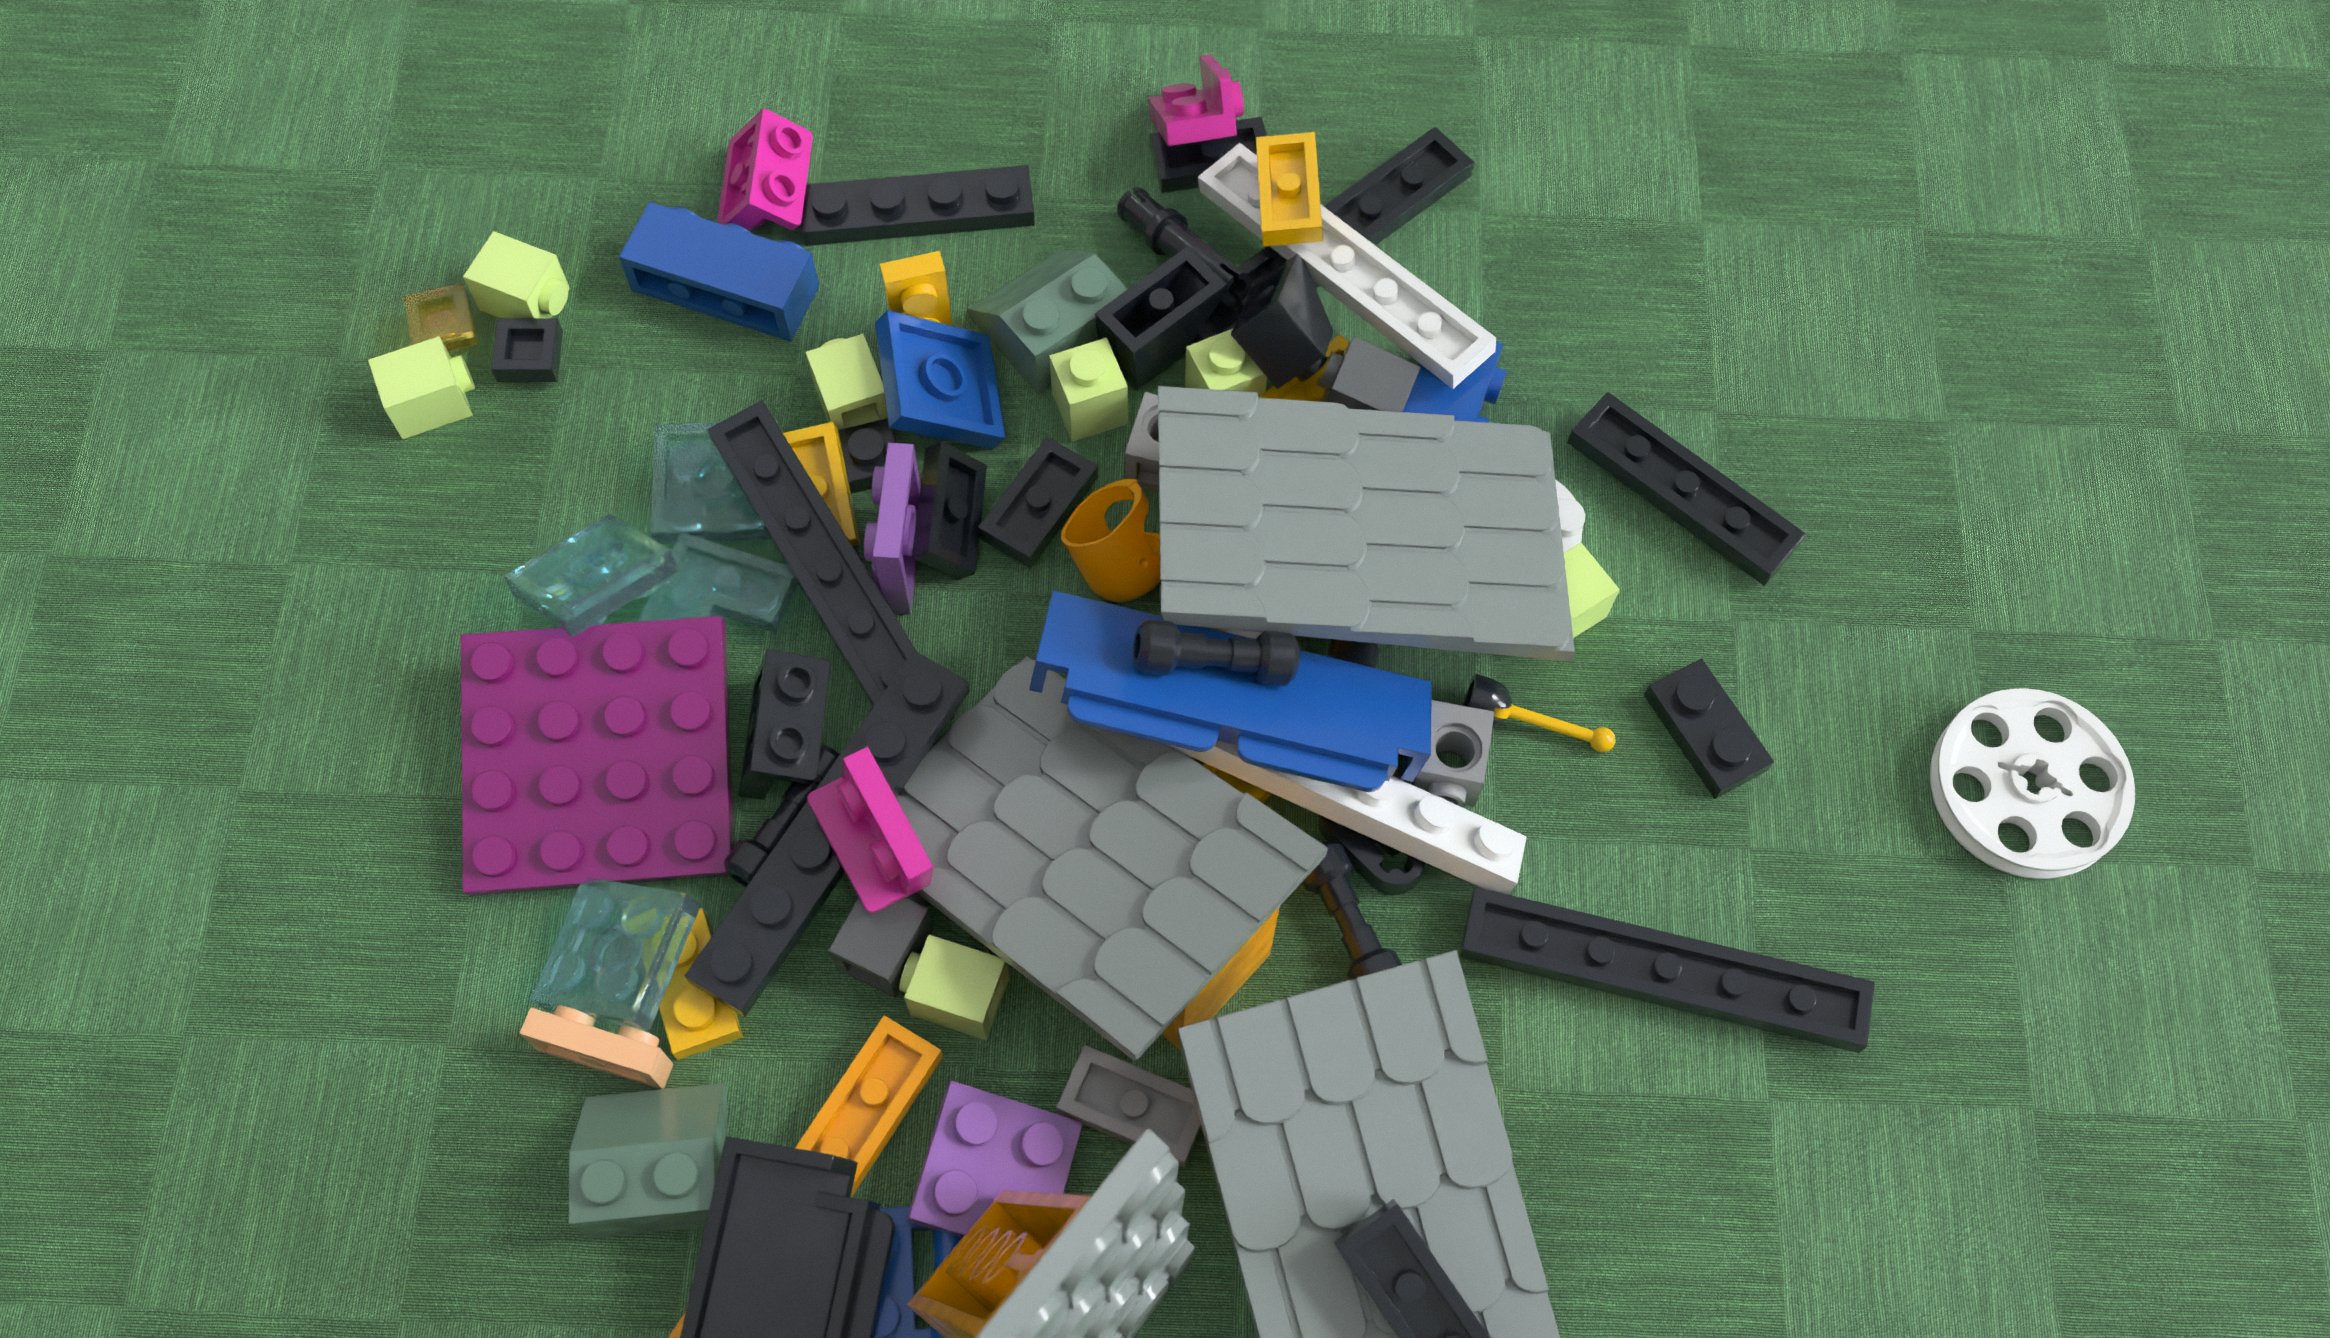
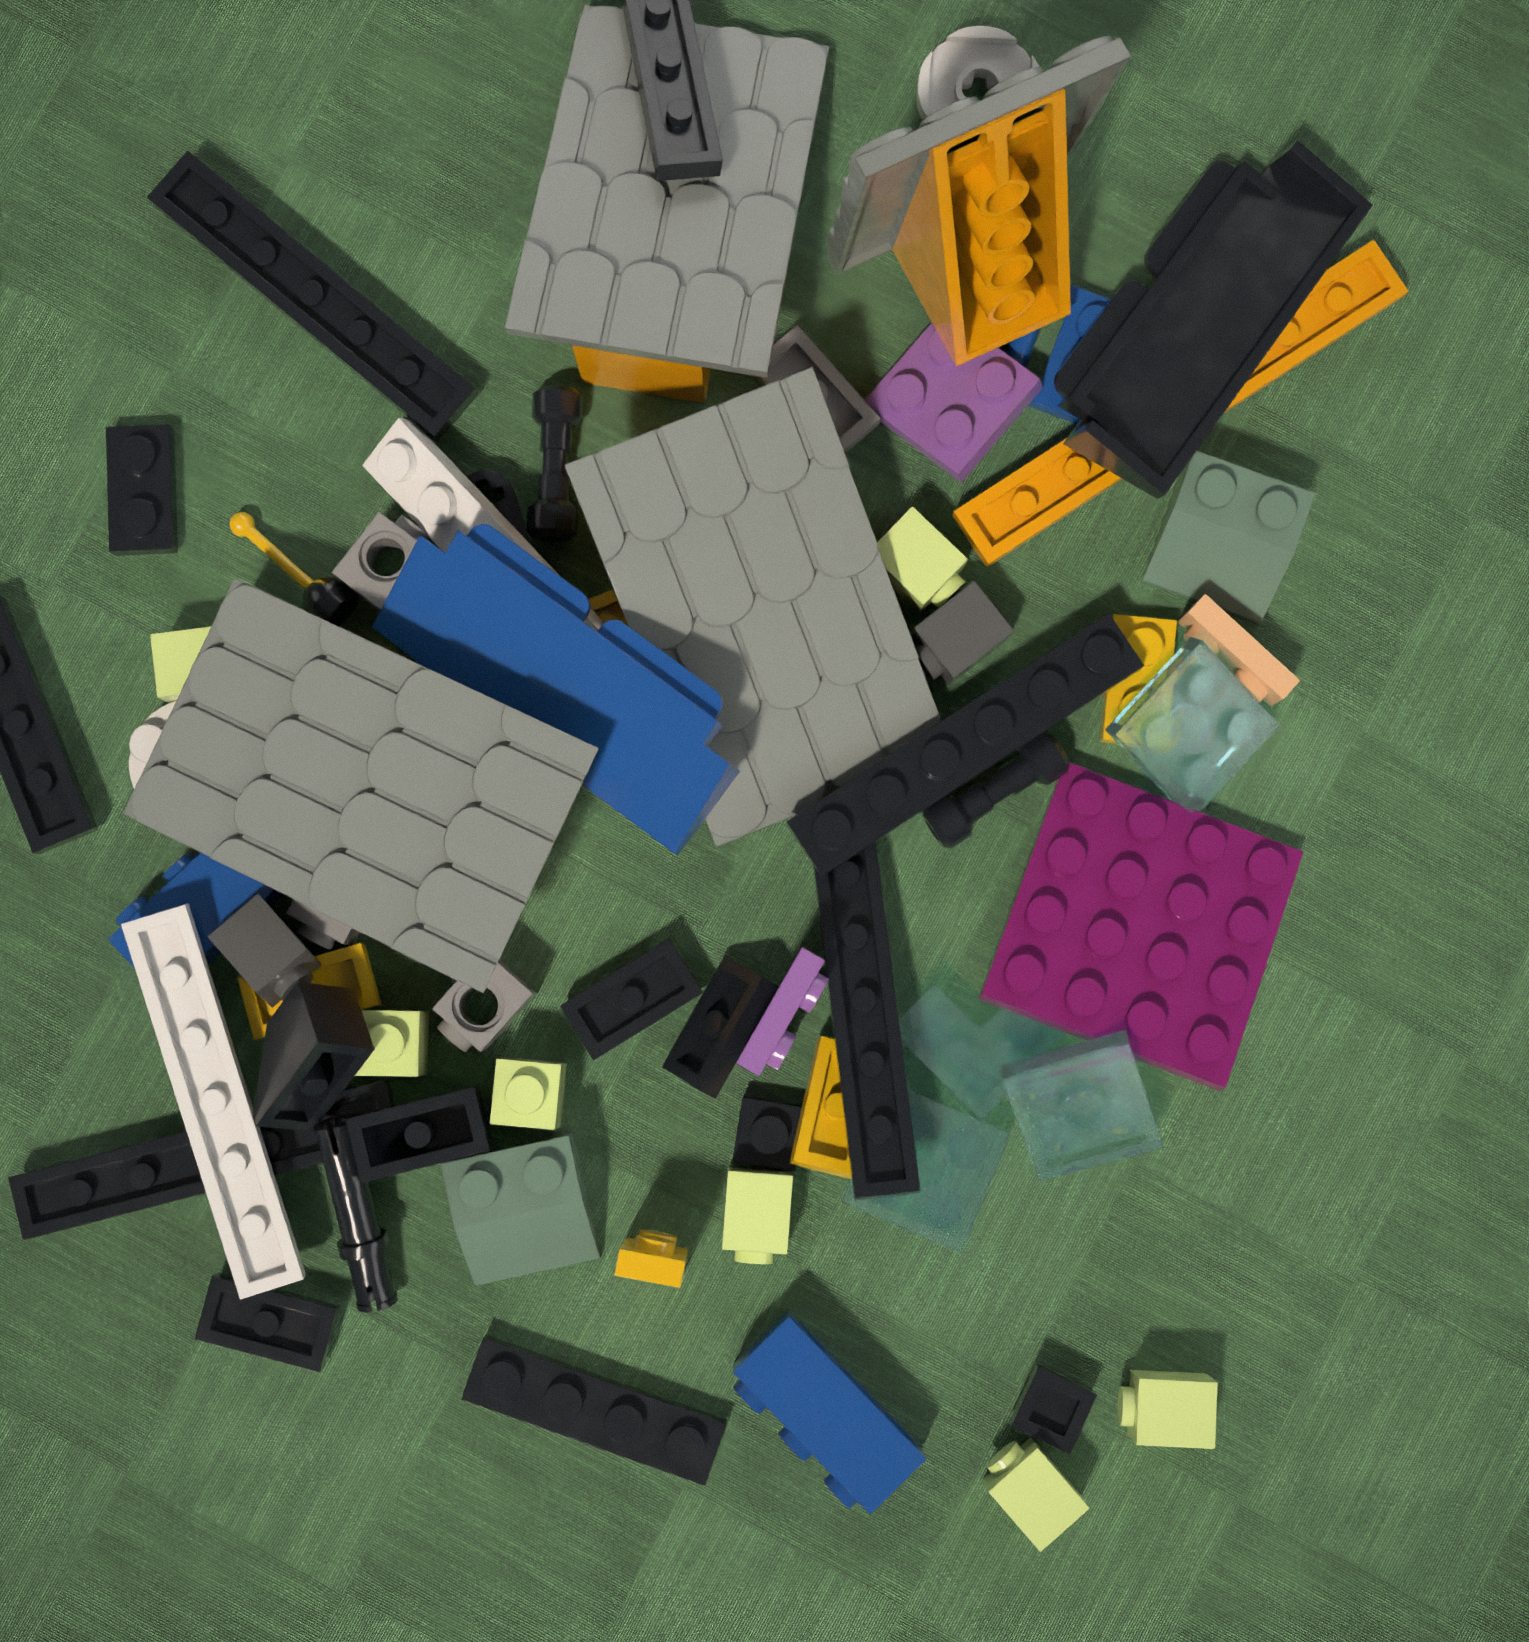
camera: 155 degrees left, 20 degrees up
clear yellow plate [403,283,478,351] -> none
dark pink bracket [717,108,813,231] -> none
black bracket [738,649,831,800] -> none
dark pink bracket [808,746,934,914] -> none
blue plate [875,310,1005,449] -> none
light orange helmet [1061,479,1161,603] -> none
black piece [1133,619,1300,686] -> none
dark pink bracket [1148,55,1244,146] -> none
yellow plate [1256,132,1323,247] -> none

